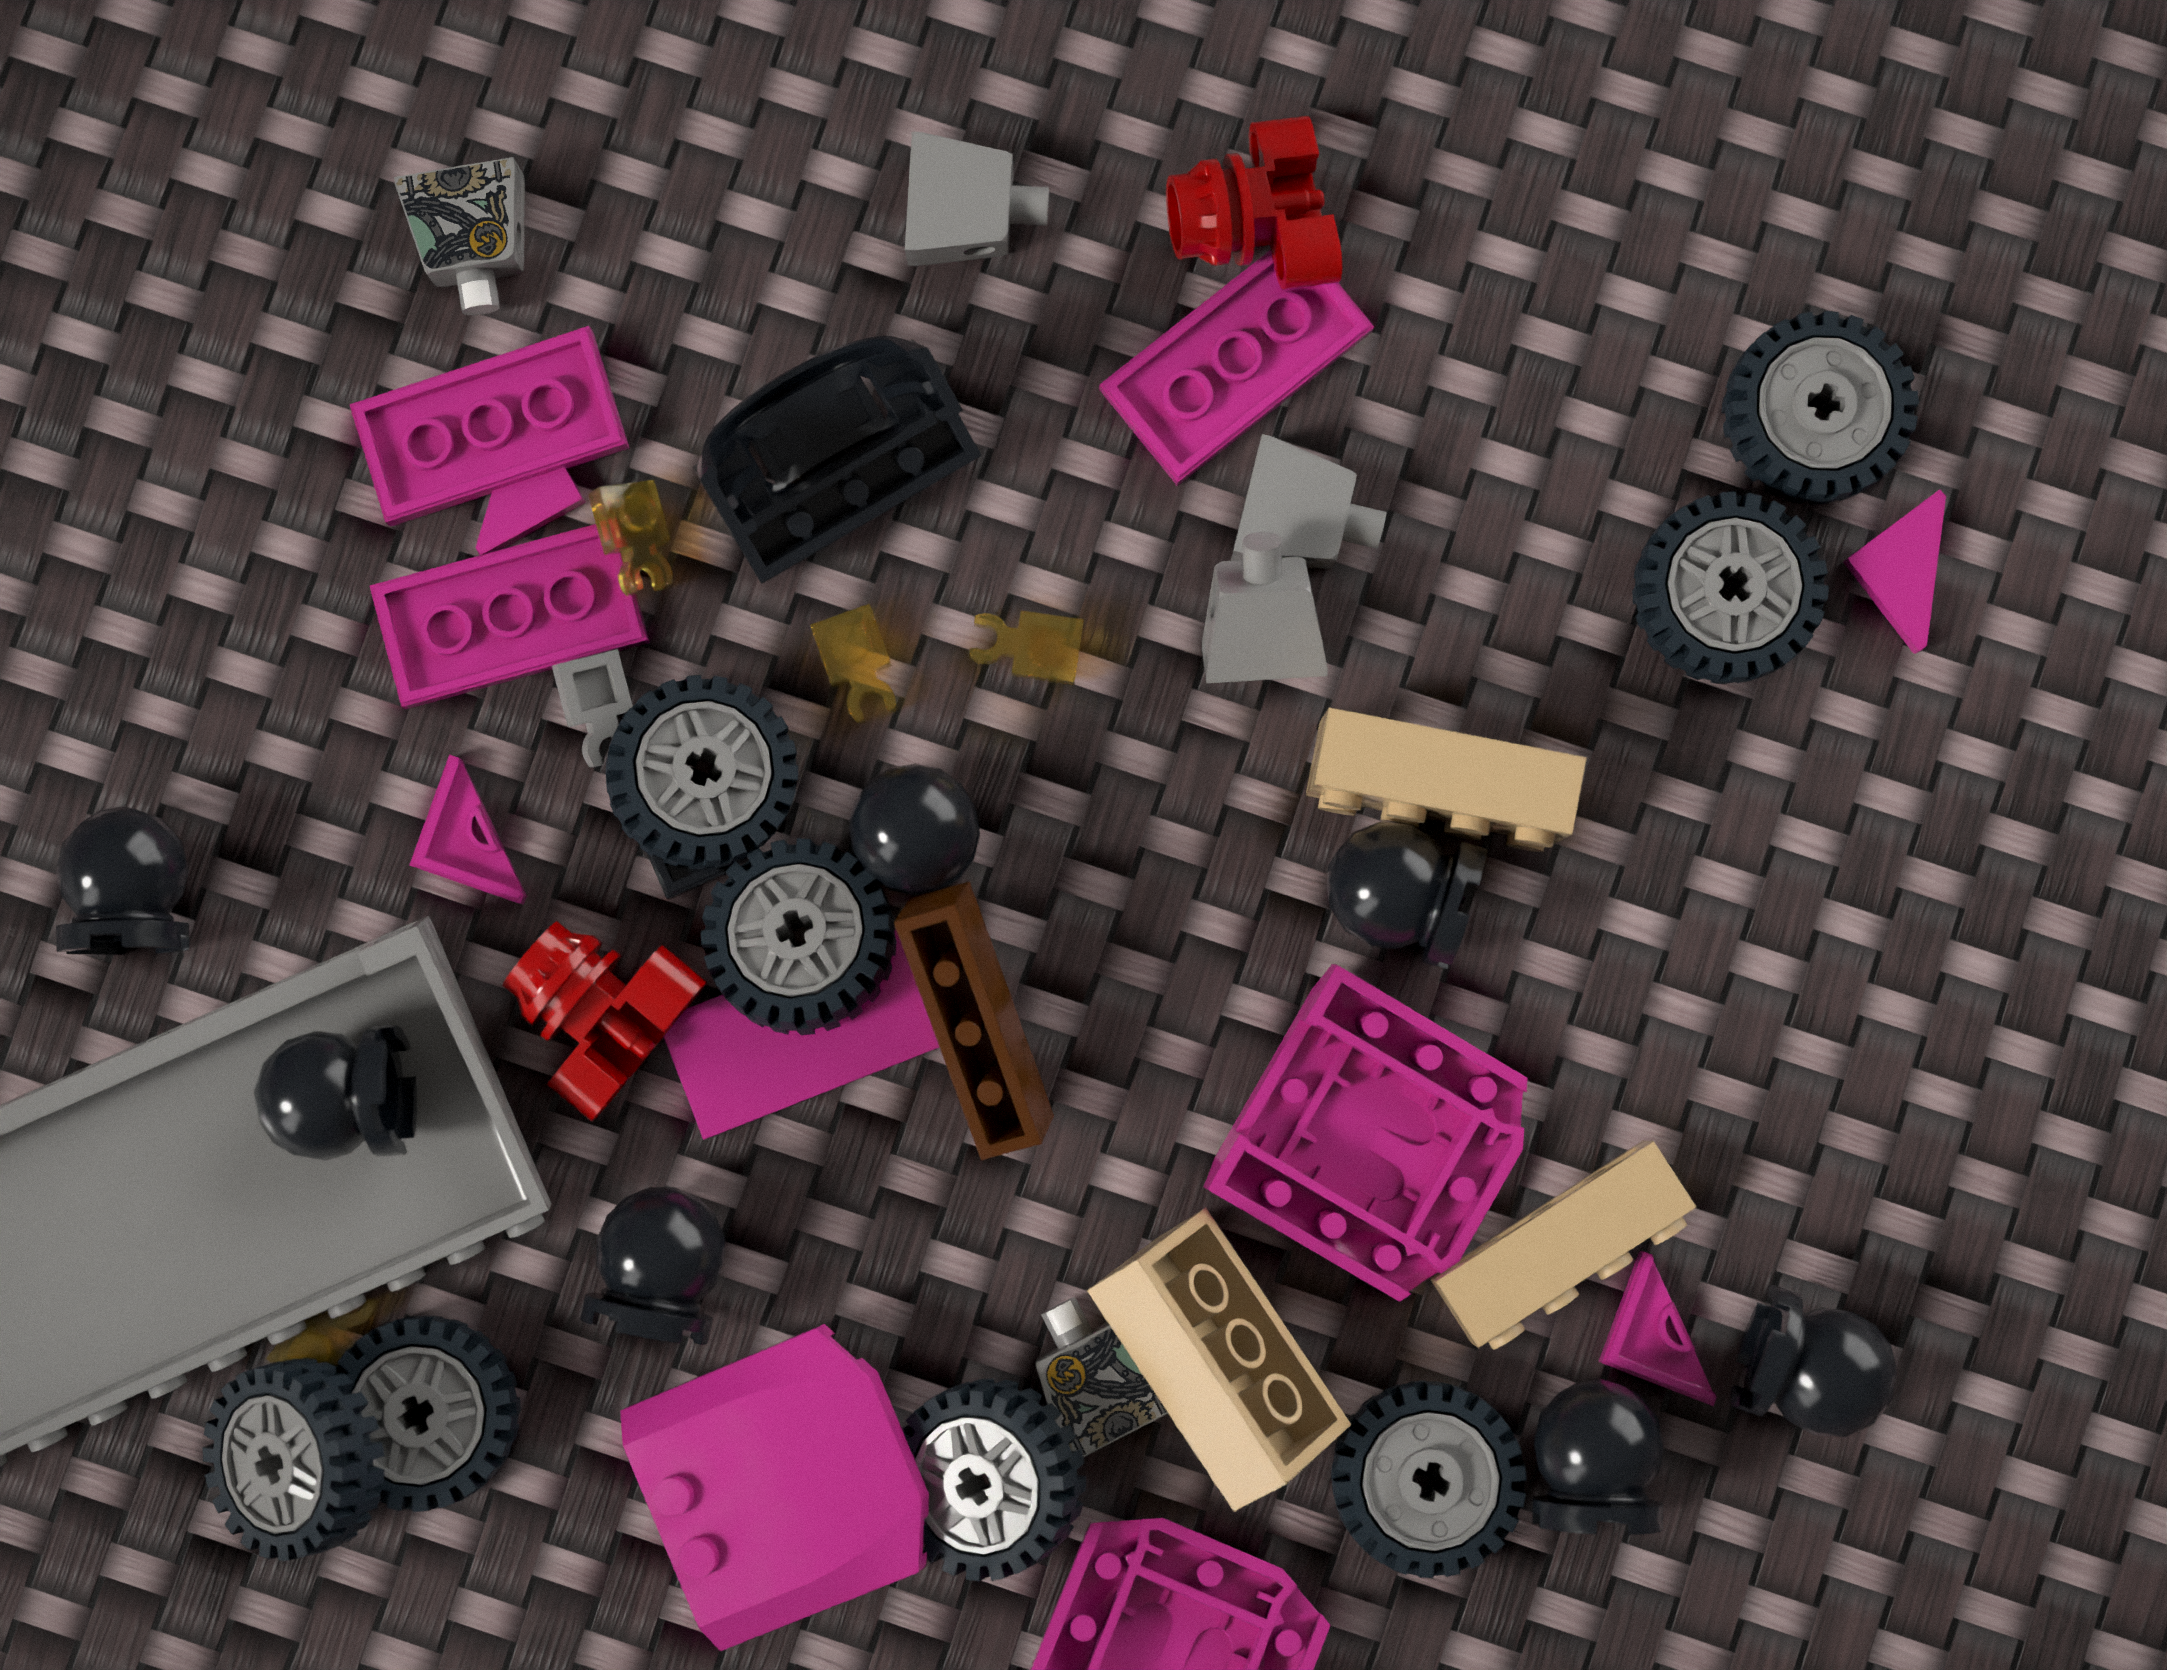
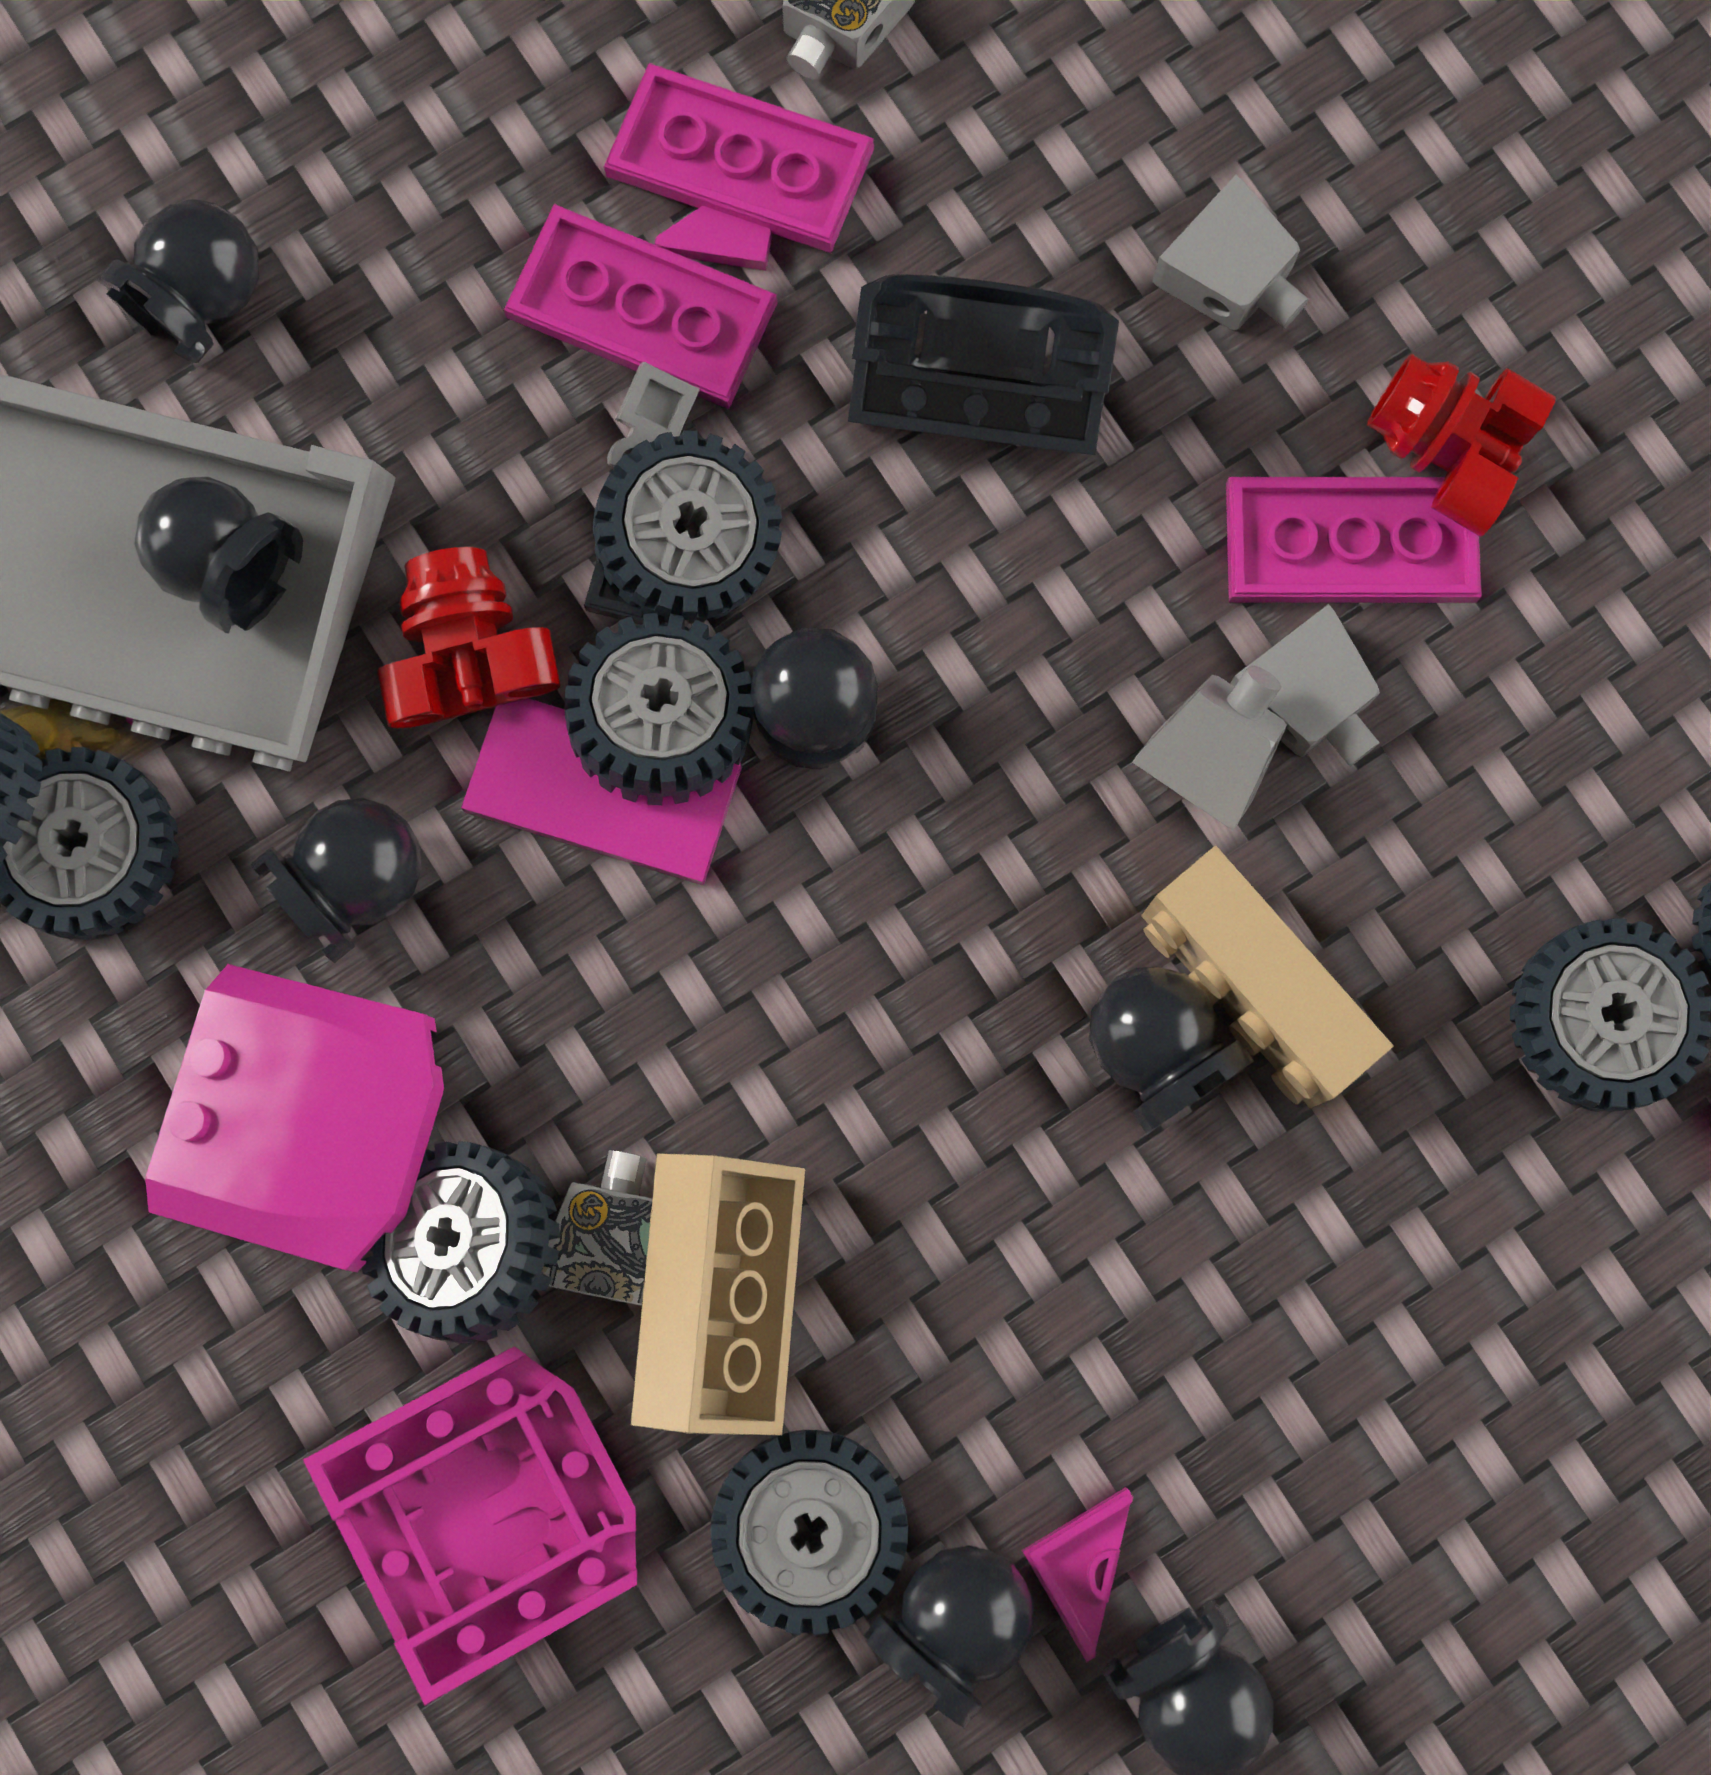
camera: 40 degrees right, 5 degrees down
dark pink tile [409,755,527,905] -> none
clear yellow plate [588,480,673,596] -> none
clear yellow plate [810,604,897,724] -> none
reddish brown brick [894,881,1054,1160] -> none
clear yellow plate [969,611,1084,685] -> none
dark pink wedge [1203,964,1528,1302] -> none
tan brick [1430,1140,1696,1350] -> none

